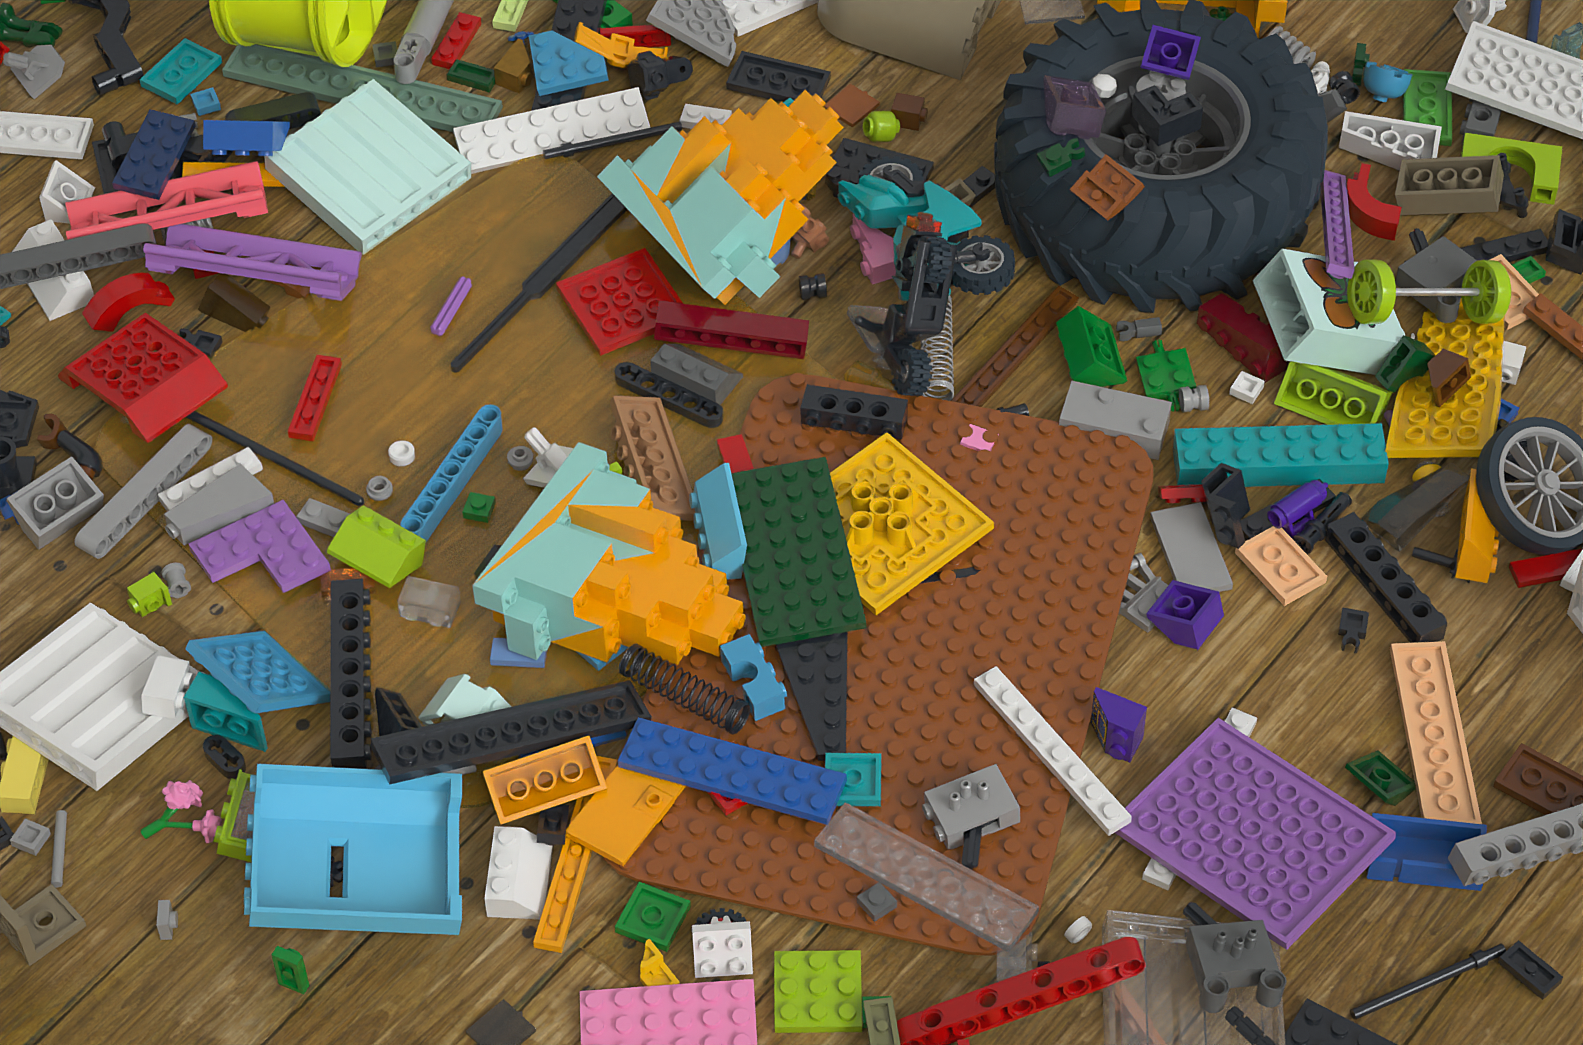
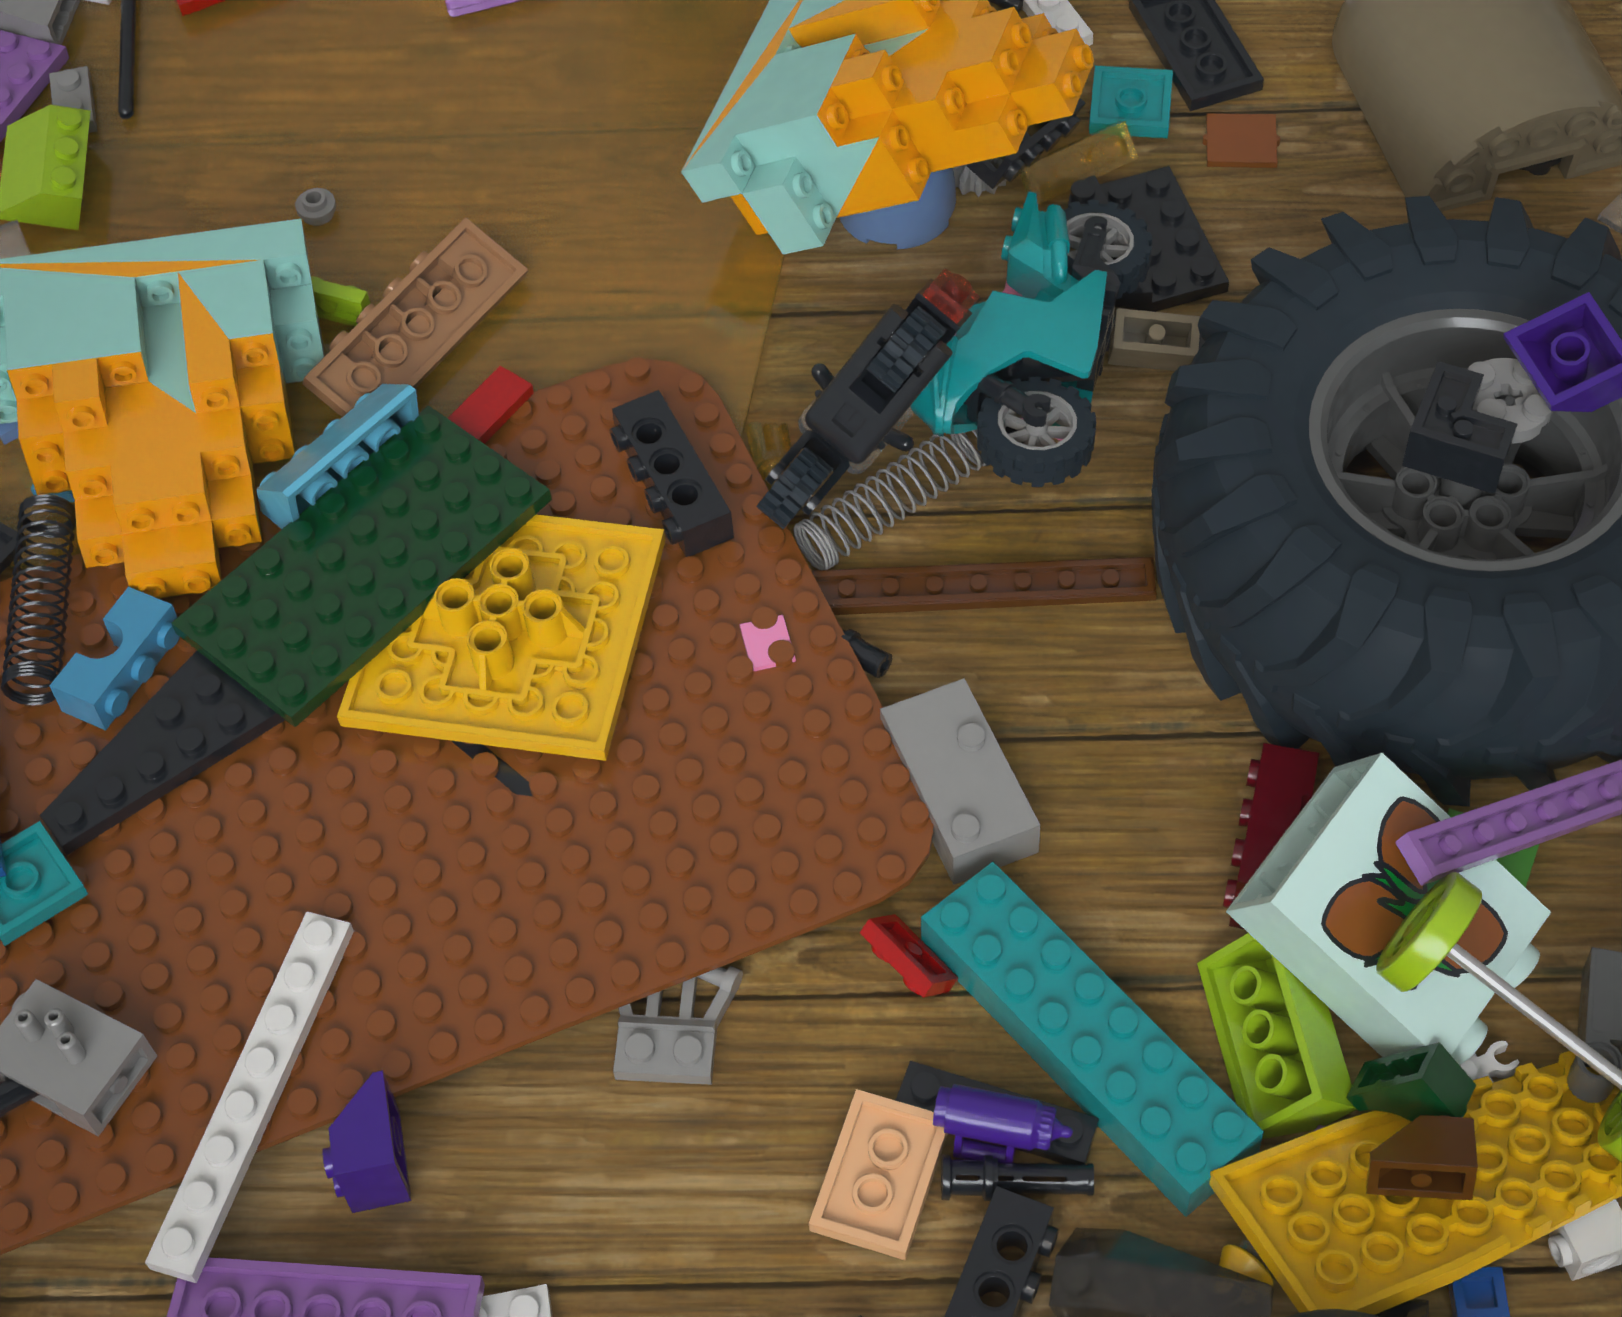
camera: 55 degrees right, 5 degrees up
light grey plate [366,476,393,501] -> none
white tile [388,441,415,466] -> none
dark azure beam [400,404,503,542] -> none
black piece [451,193,628,373] -> none
green plate [462,492,496,523] -> none
white piece [524,428,574,488] -> none
red plate [556,248,683,356] -> none
black beam [615,362,723,428] -> none
dark grey slope [651,344,743,405] -> none
dark red brick [654,300,809,359] -> none
nougat brick [791,203,829,259] -> none
black wheel [799,273,827,300] -> none
lime head [863,111,900,142] -> none
reddish brown brick [891,93,928,131] -> none
dark green plate [1037,138,1085,177] -> none
clear purple slope [1044,75,1106,139] -> none
green slope [1056,306,1127,387] -> none
dark orange slope [1070,154,1145,221] -> none
white tile [1091,74,1117,98] -> none
dark grey bar [1116,317,1162,341] -> none
green plate [1136,339,1196,412] -> none
dark purple slope [1146,580,1224,650] -> none
light grey tile [1150,502,1233,592] -> none
light grey wheel [1179,385,1209,413] -> none
black piece [1201,463,1250,549] -> none
white plate [1230,371,1265,404] -> none

